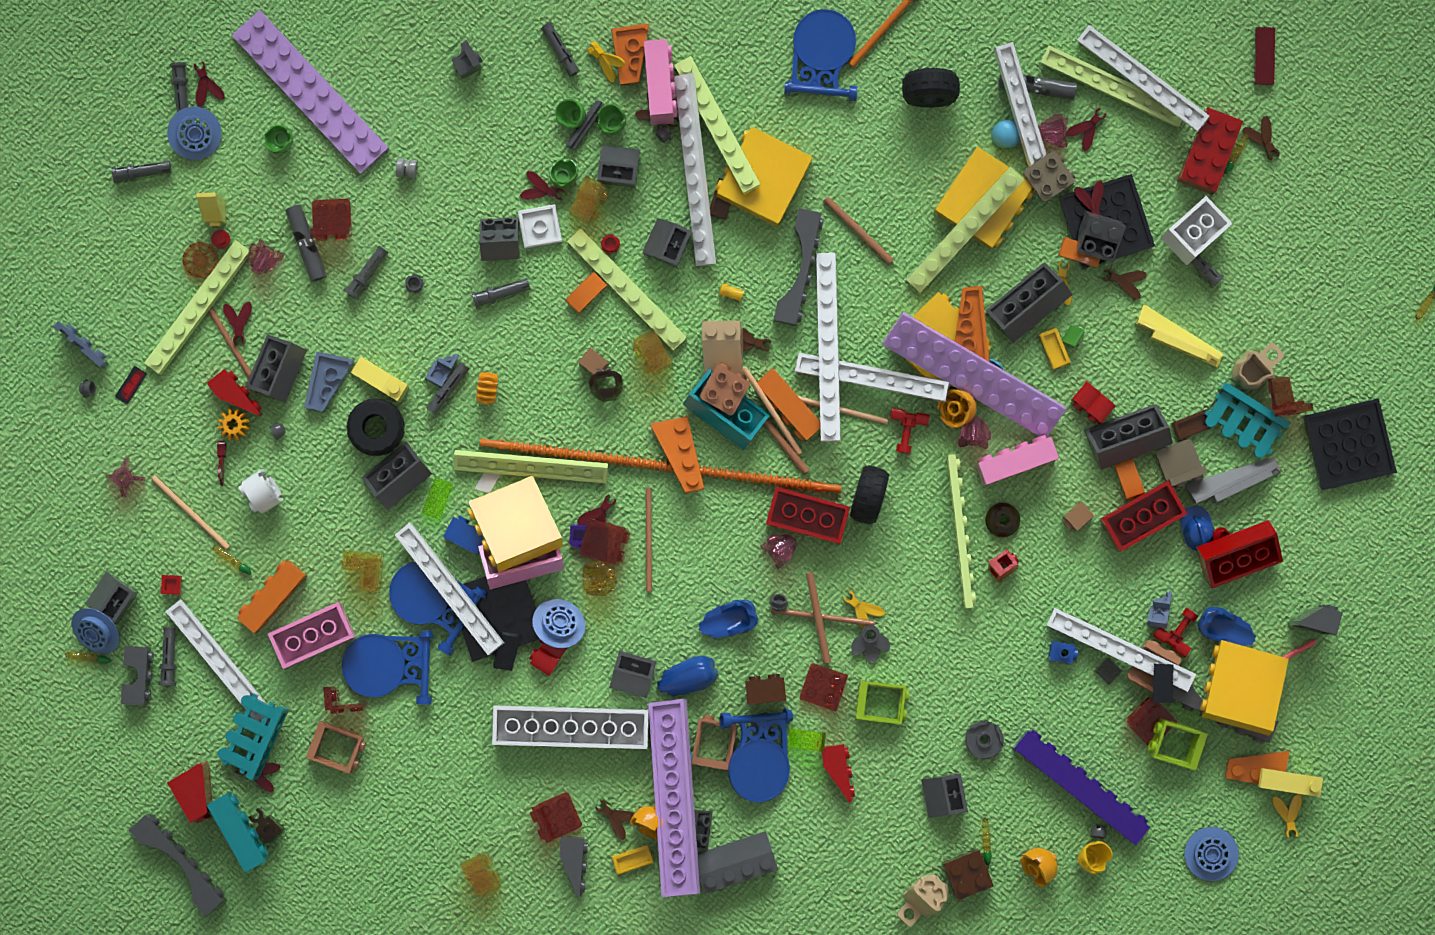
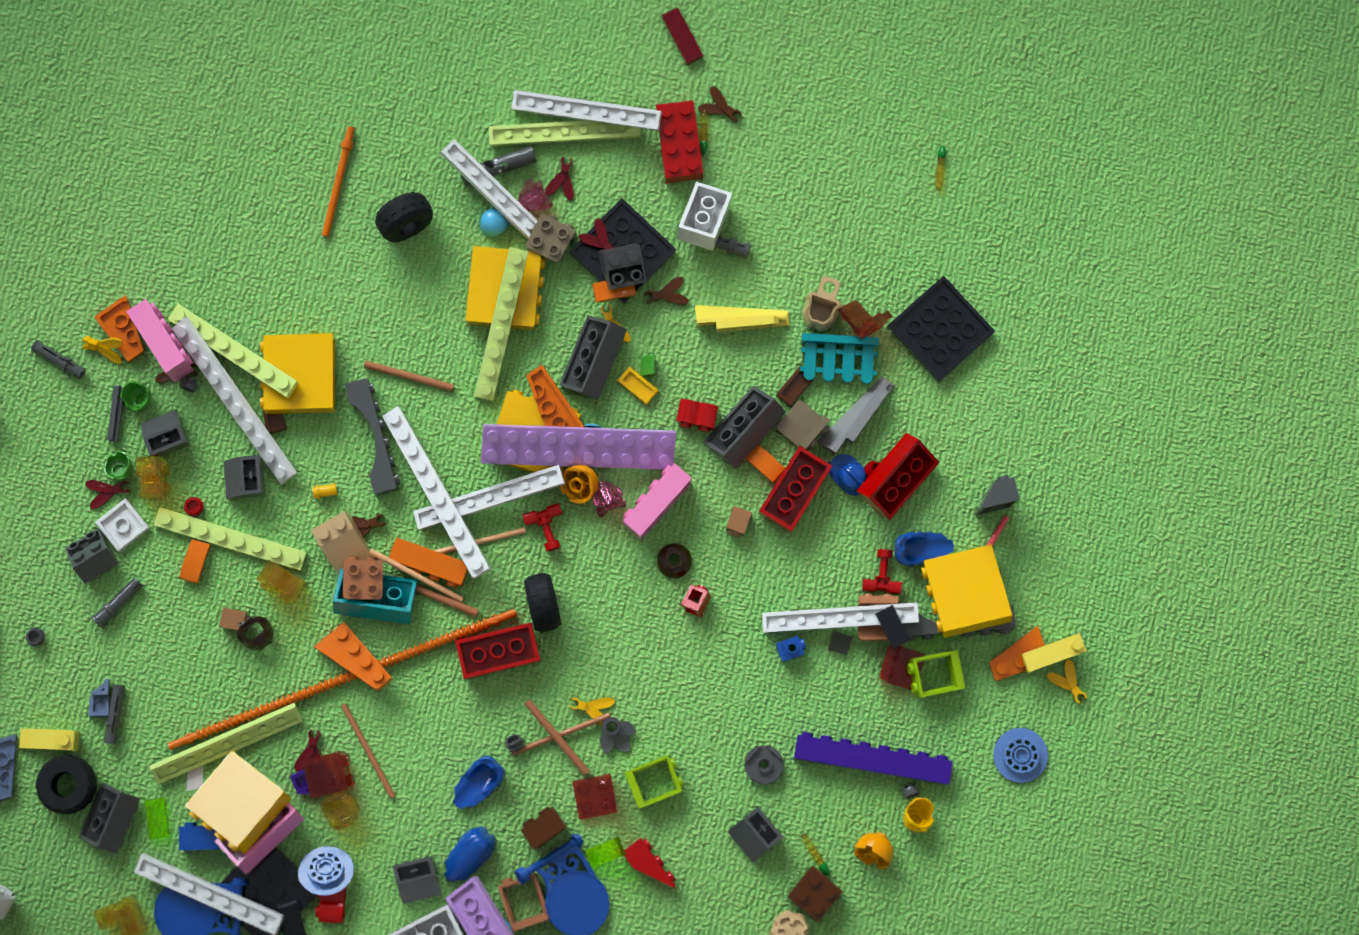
camera: 30 degrees left, 5 degrees down
light orange gear [476,372,498,405] -> none
bright green hair [555,99,586,129] -> none
clear pink brick [760,533,796,569] -> none
blue piece [784,9,858,101] -> none
yellowish green plate [946,454,976,608] -> none
sand blue slope [1147,591,1172,629] -> none

